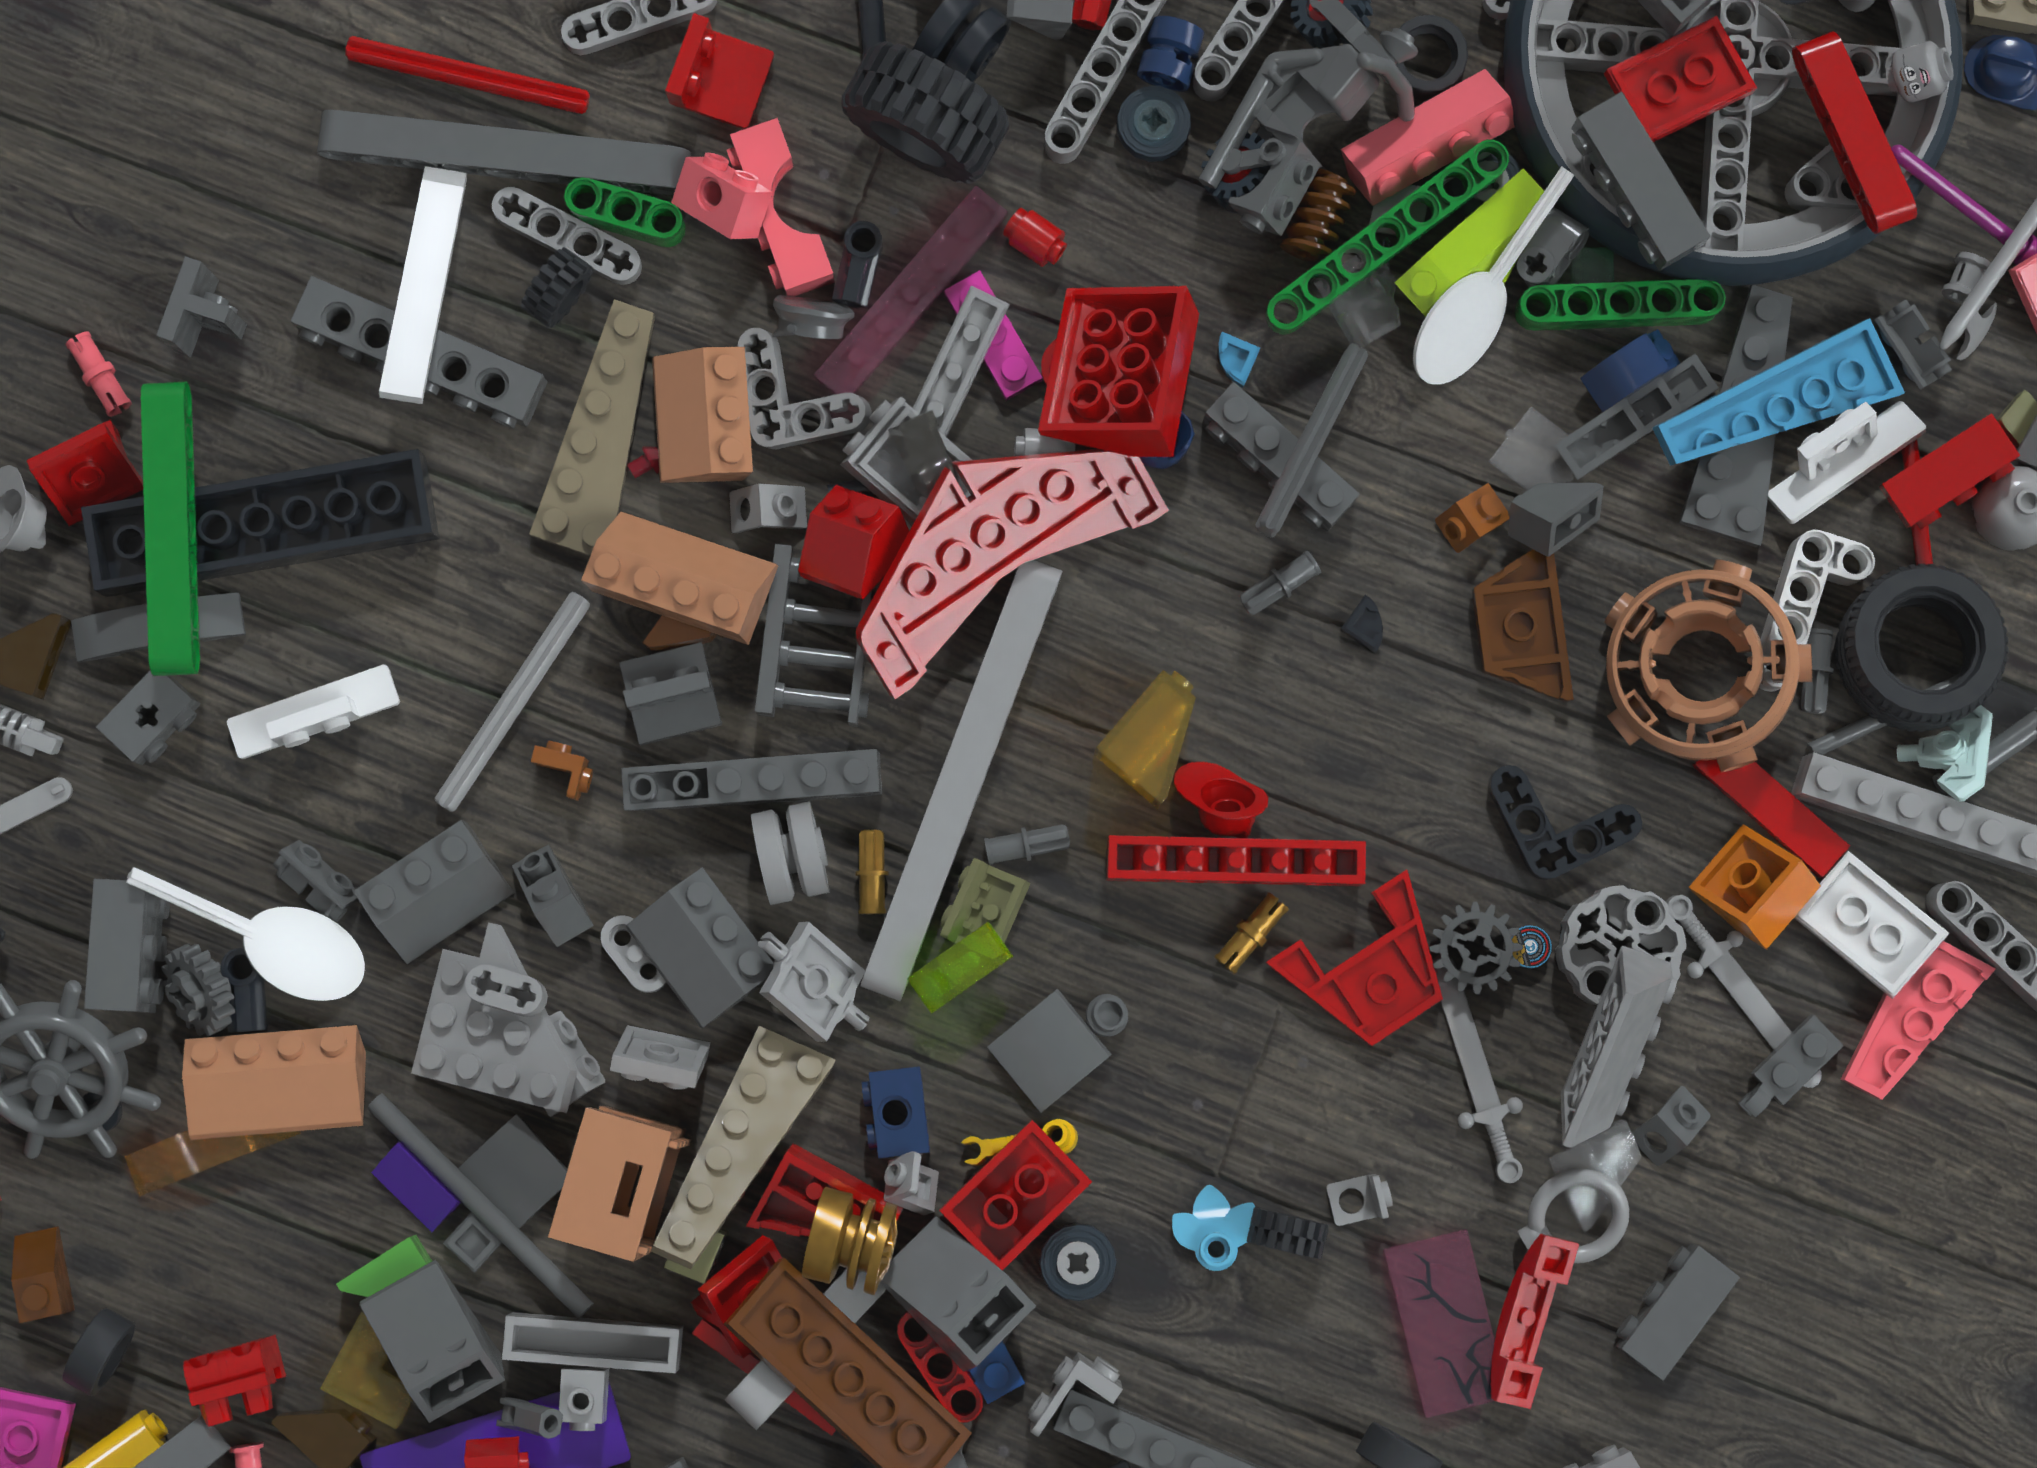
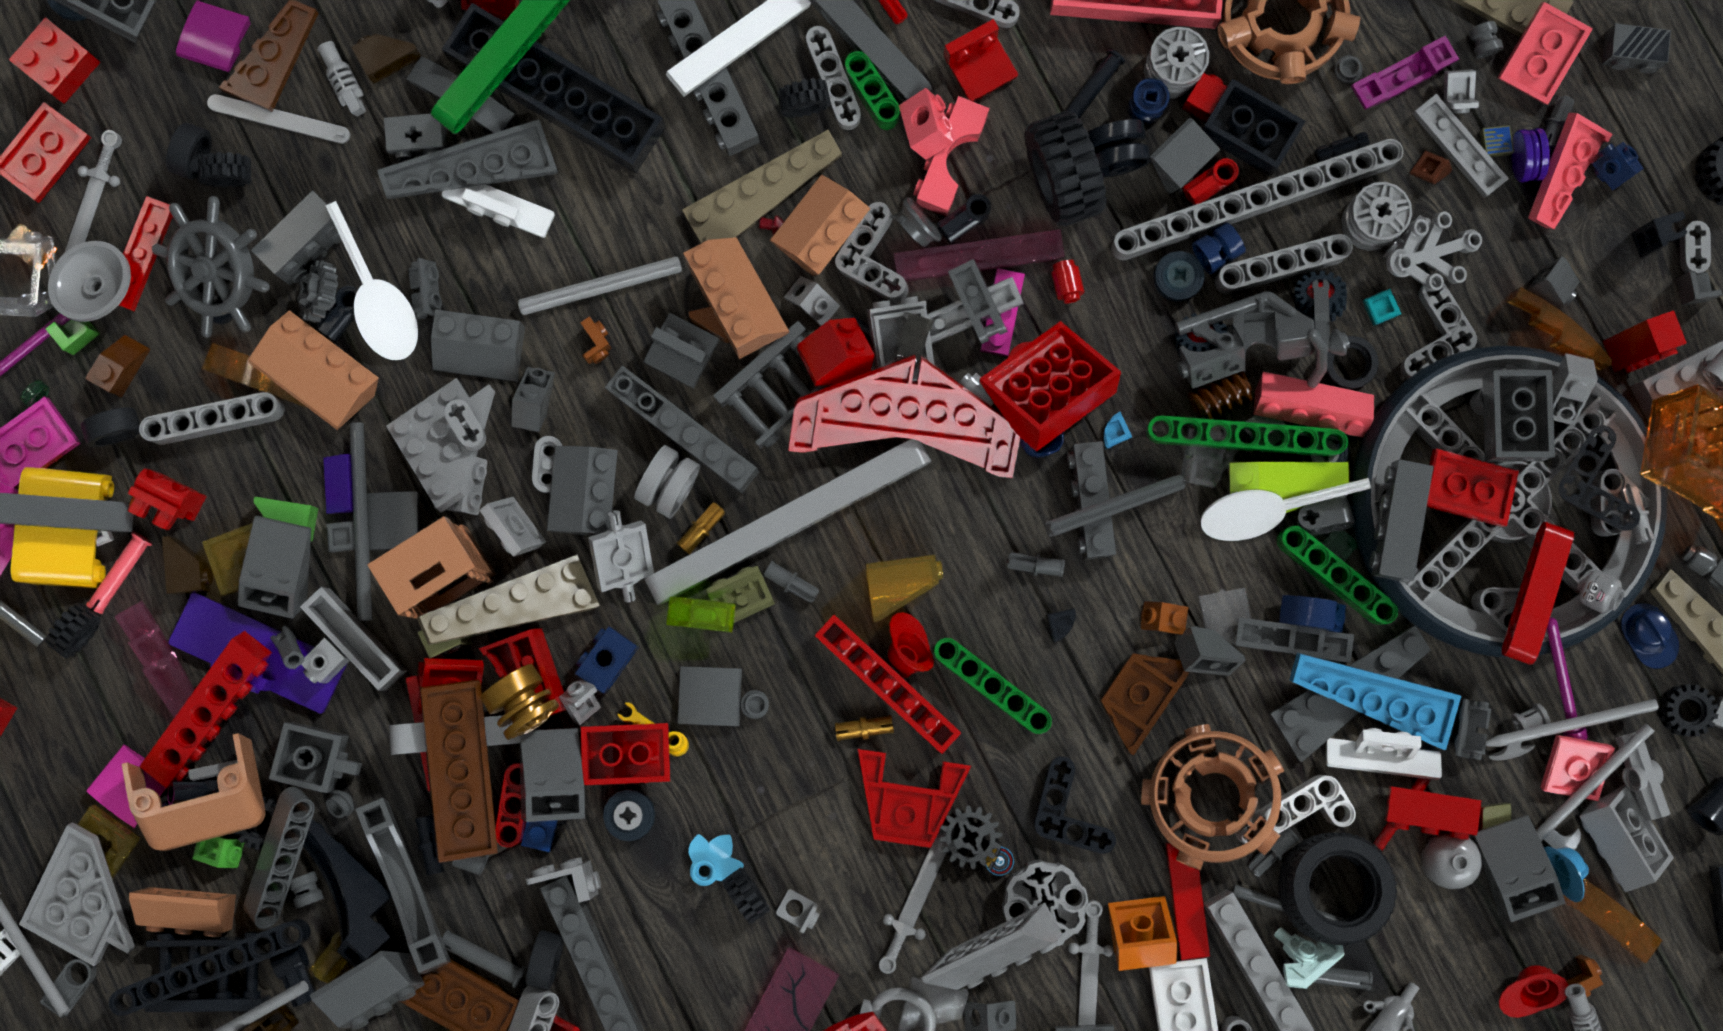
camera: 45 degrees right, 0 degrees up
none -> light grey beam [139,392,285,445]
none -> dark grey wing [377,119,558,199]
none -> green beam [933,638,1052,734]
none -> dark grey plate [948,259,1008,344]

